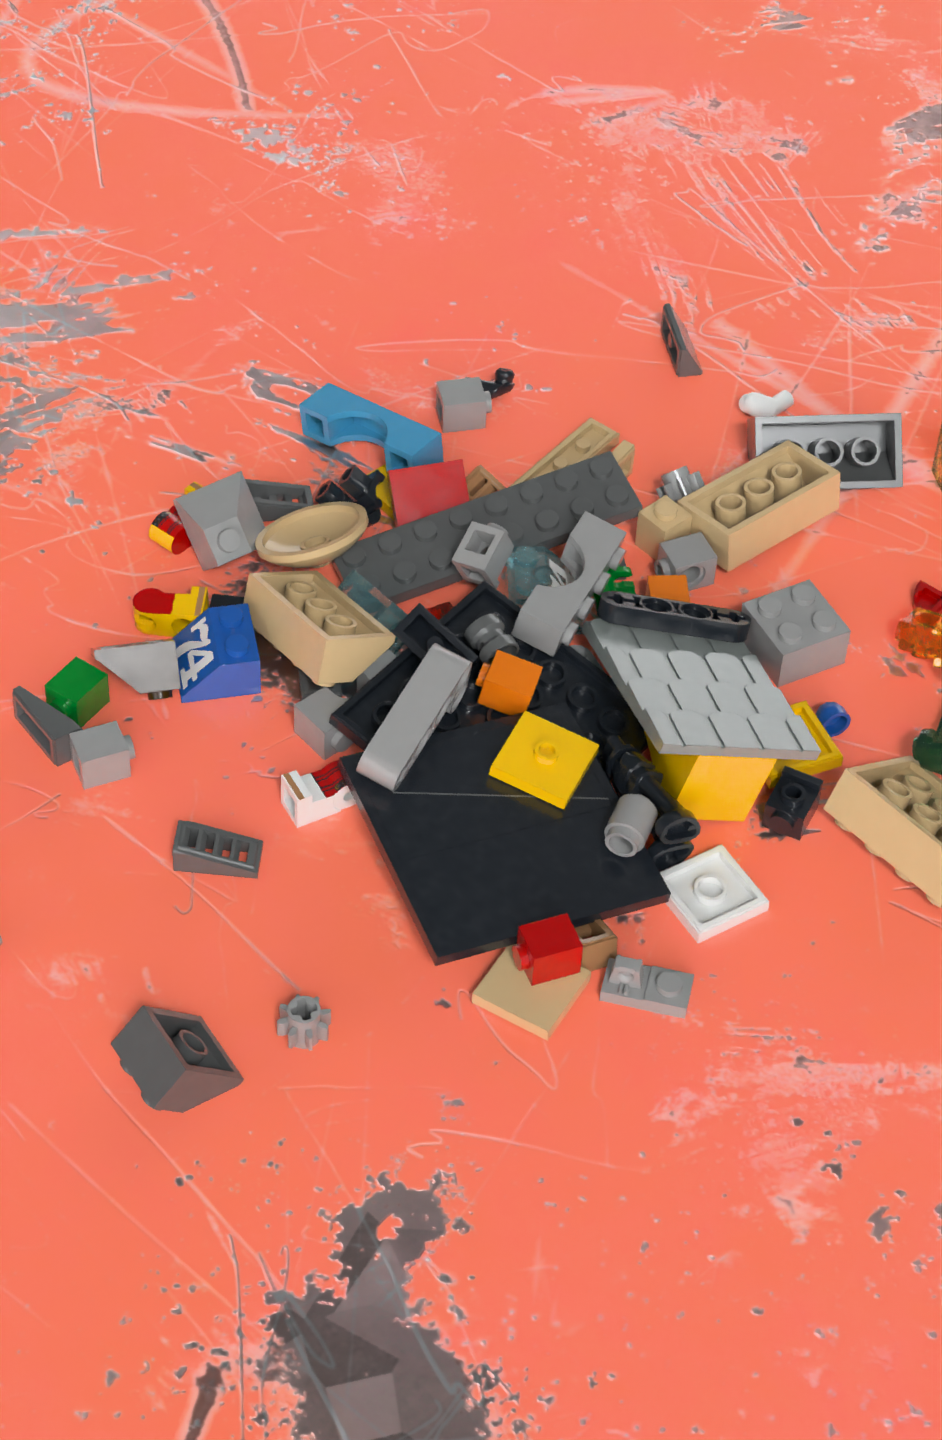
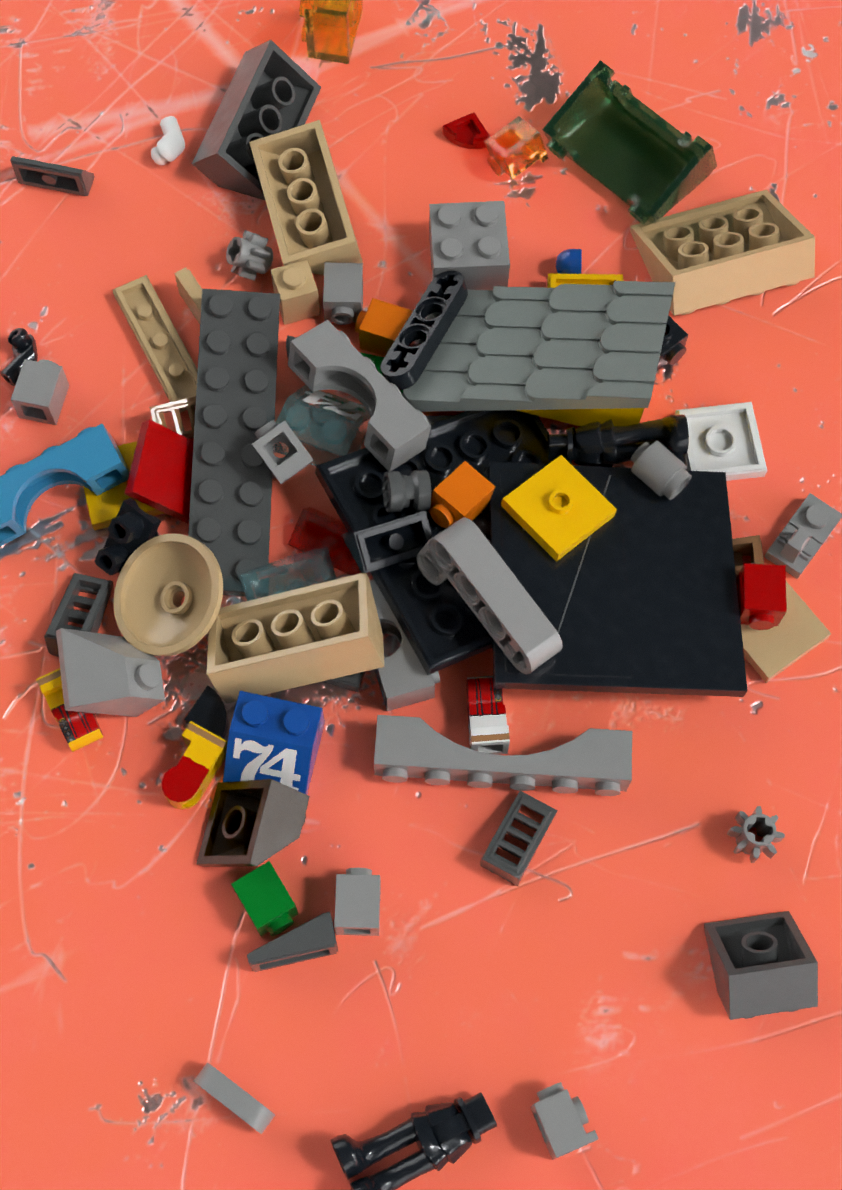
camera: 65 degrees left, 20 degrees up
none -> light grey arch [374,715,633,796]

